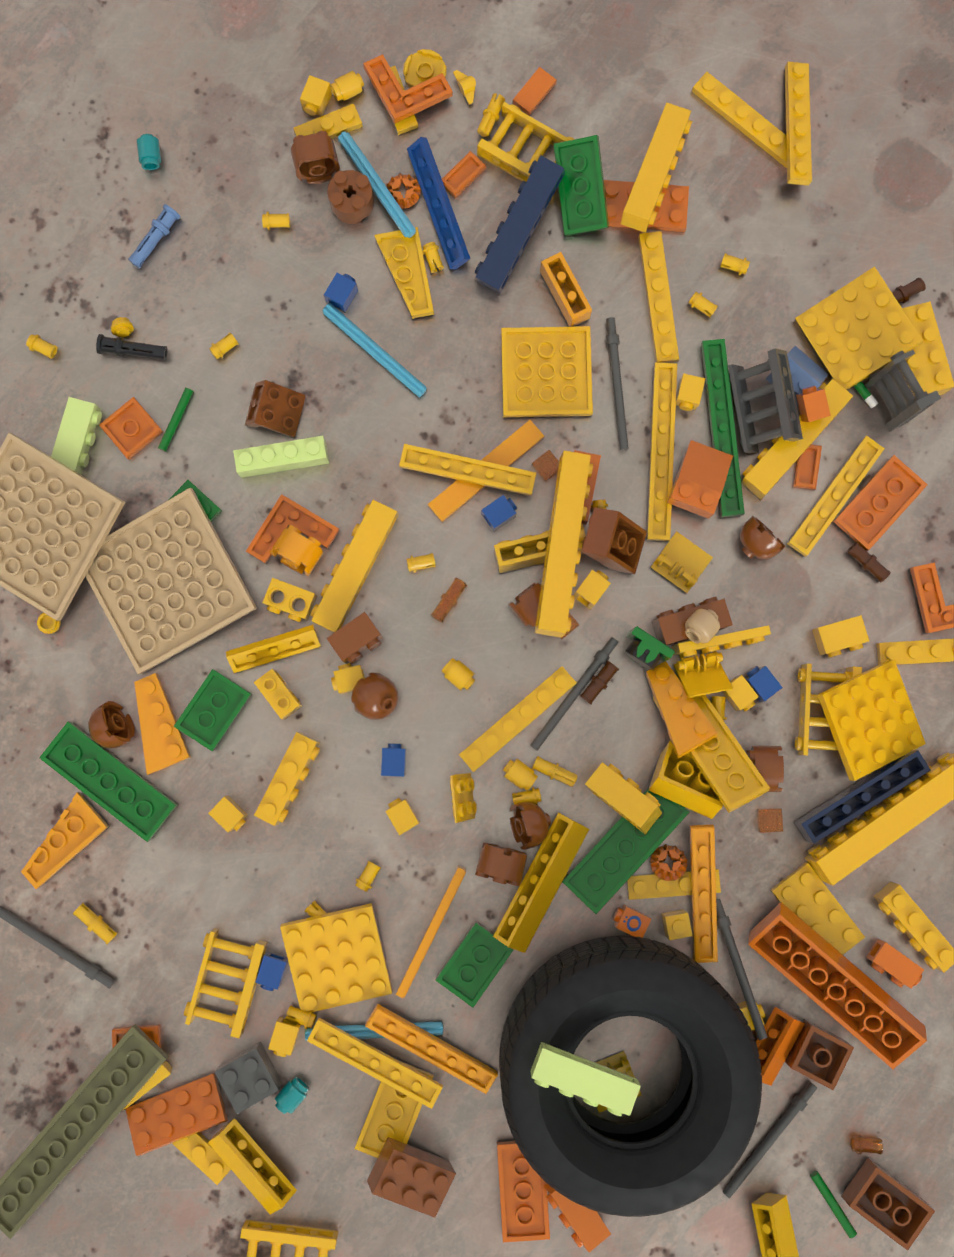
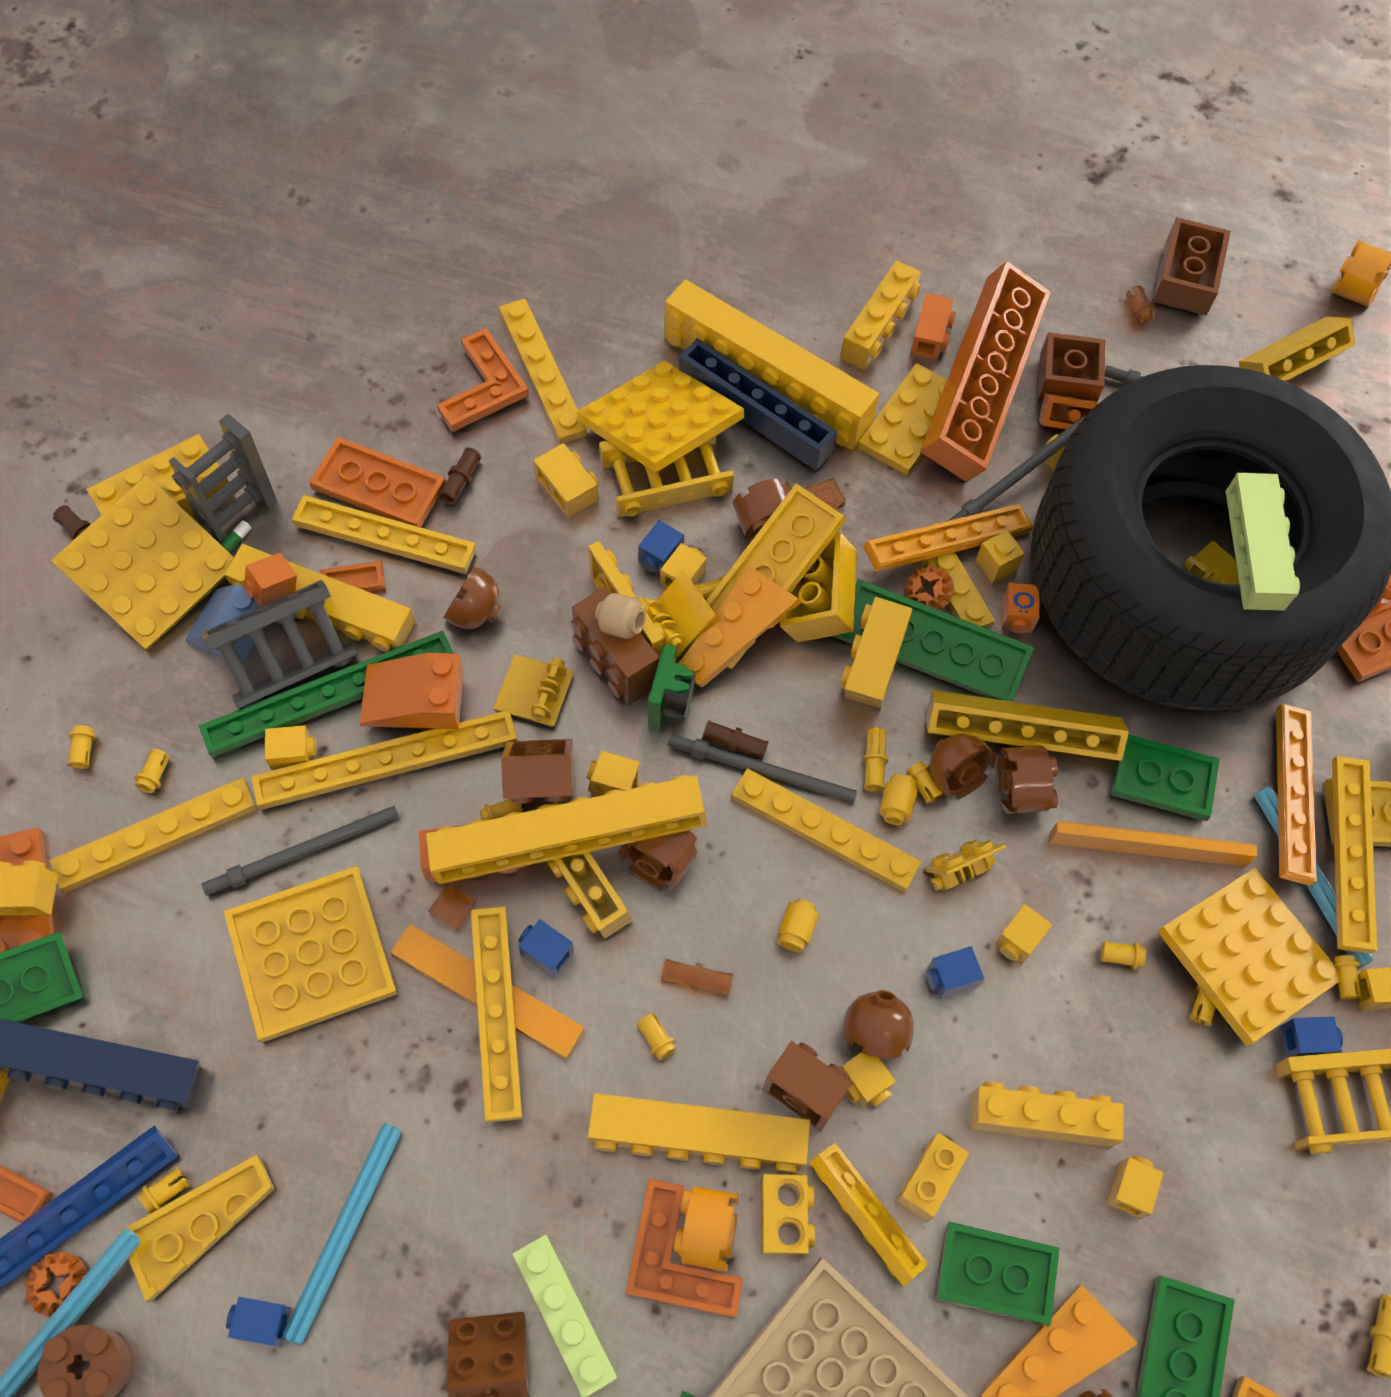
camera: 110 degrees left, 20 degrees down
light orange brick [540,252,592,327] -> none
green bar [810,1171,857,1238] -> none

